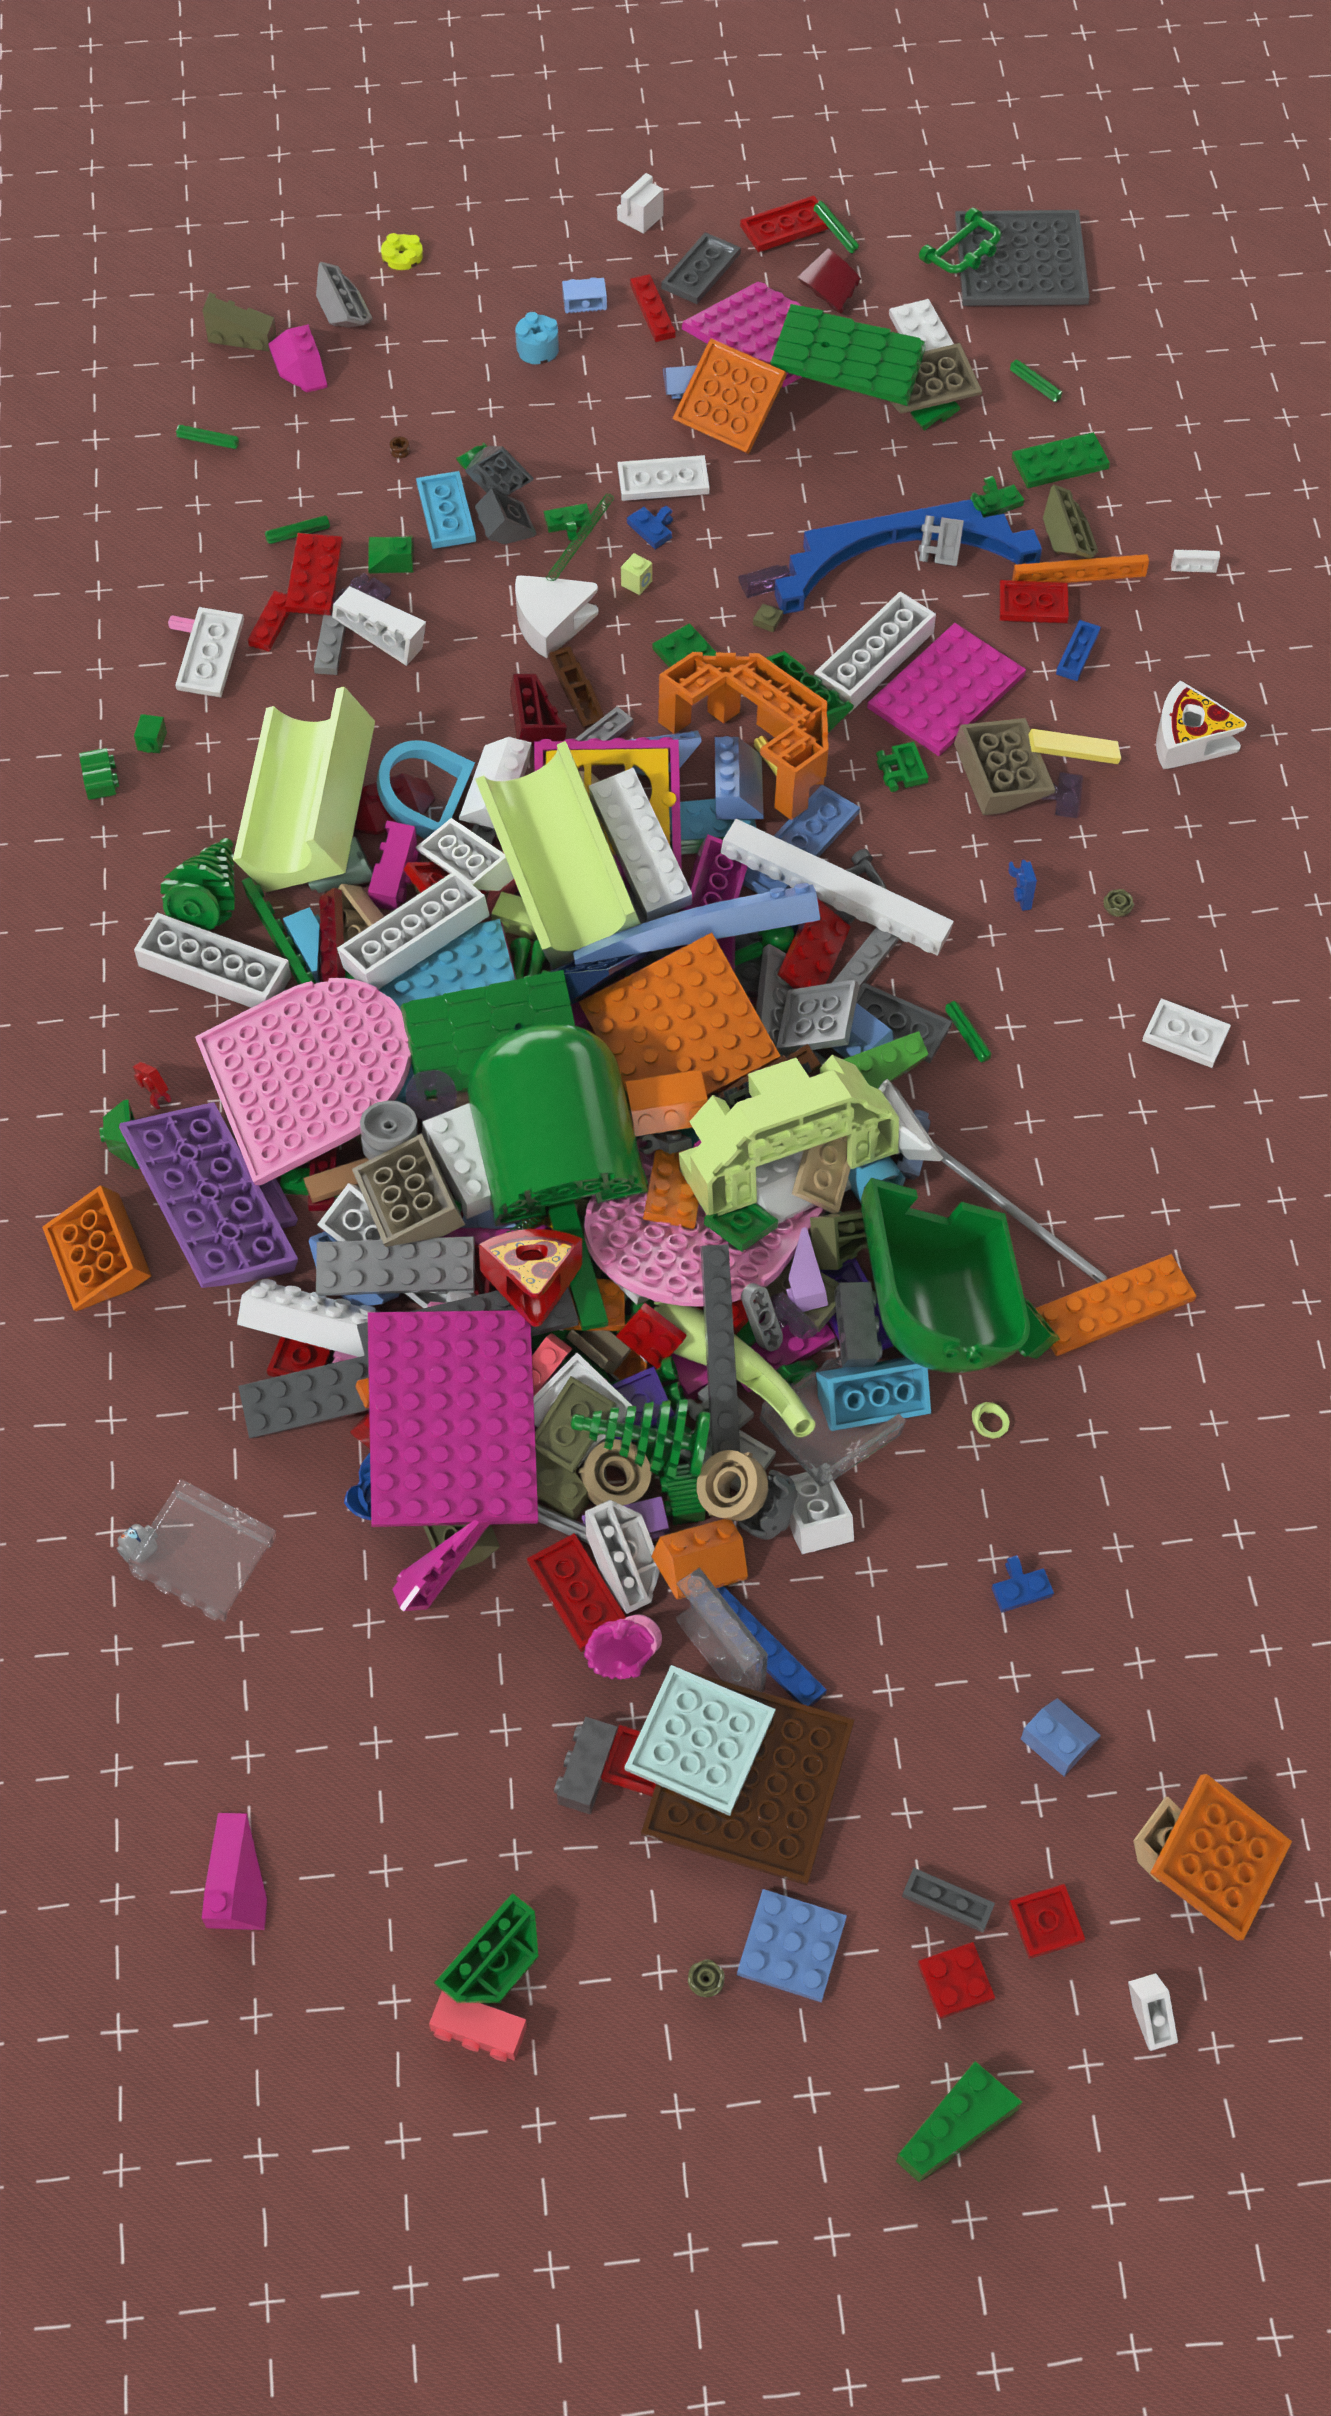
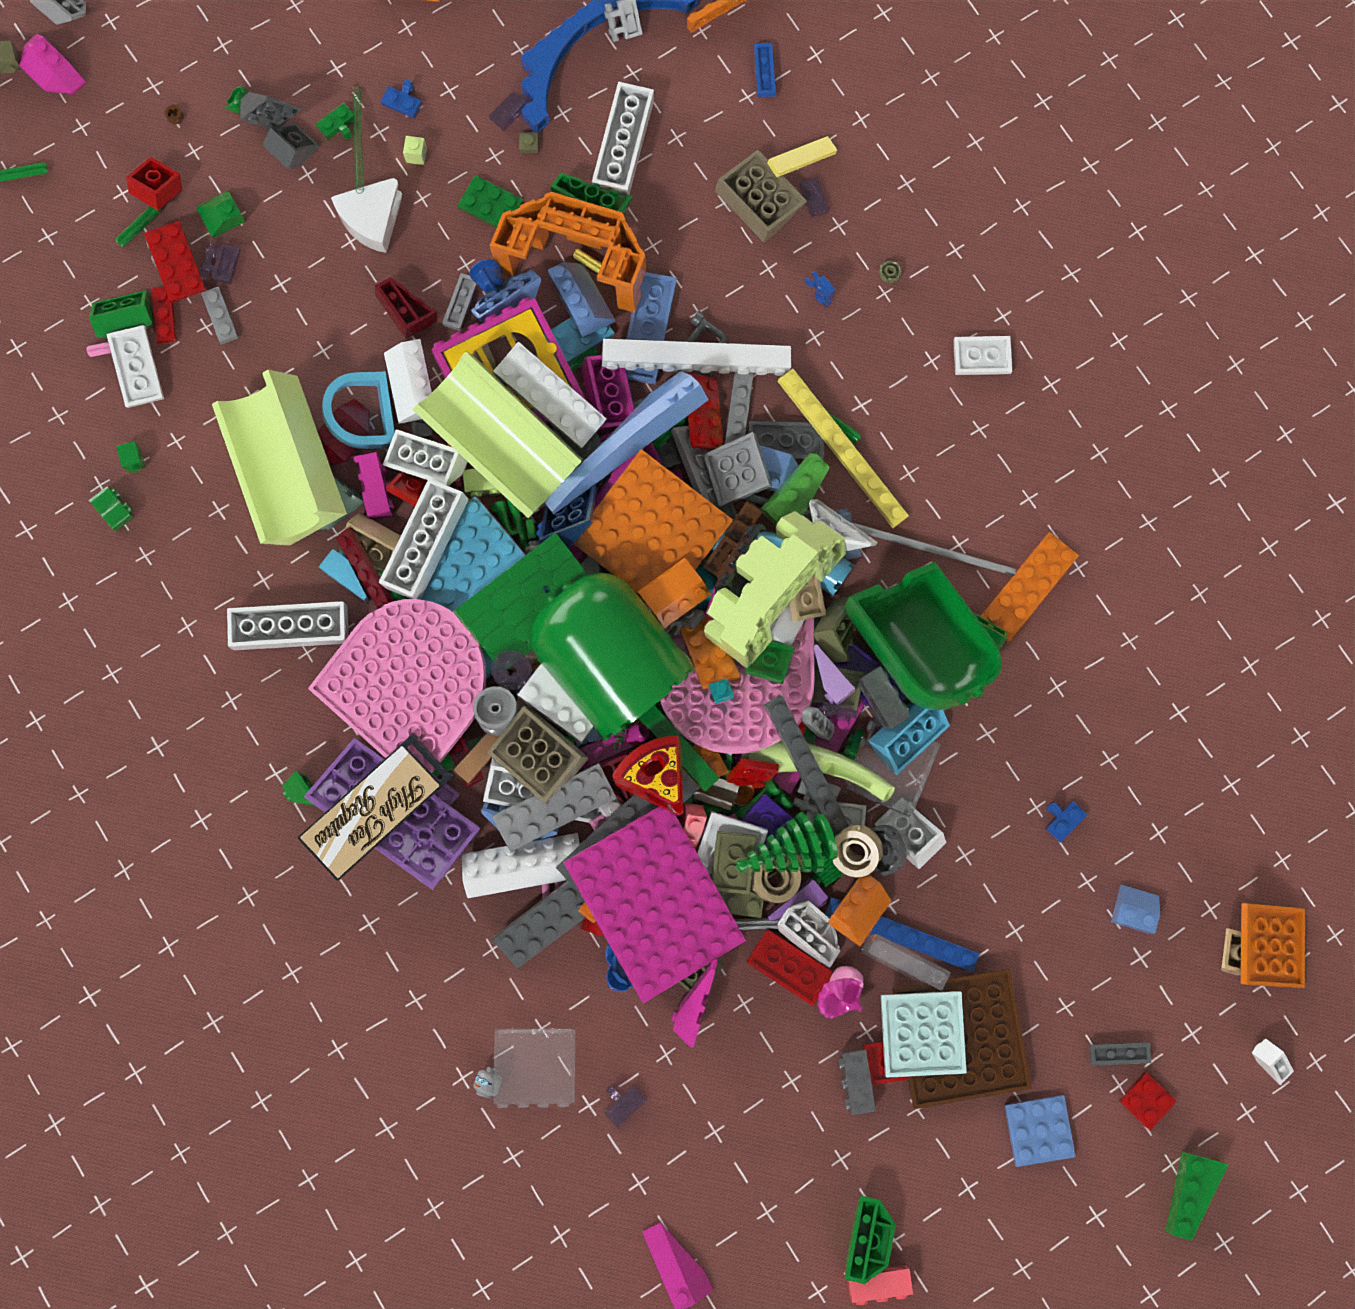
camera: 30 degrees left, 20 degrees up
orange slope [42,1185,152,1311] -> none
red plate [133,1062,171,1110] -> none
green plant [161,838,235,931] -> none
green plate [242,877,316,985] -> none
red plate [267,1336,333,1377] -> none
white wedge [332,586,426,666] -> none
medium azure plate [416,471,476,549] -> none
reddish brown slope [548,646,604,728] -> none
white plate [618,455,709,501] -> none
olive plate [688,1959,725,1998] -> none
dark pink plate [867,623,1026,756] -> none
green plate [876,742,929,792] -> none
yellowish green piece [972,1402,1010,1439] -> none
red plate [999,580,1069,623] -> none
red plate [1009,1884,1085,1959] -> none
white piece [1156,681,1247,769] -> none
none -> green slope [89,290,153,338]
none -> red brick [126,157,182,210]
none -> flag [298,733,455,881]
none -> blue piece [469,259,504,293]
none -> clear purple plate [604,1084,647,1128]
none -> teal plate [708,678,734,704]
none -> light yellow plate [777,369,909,528]

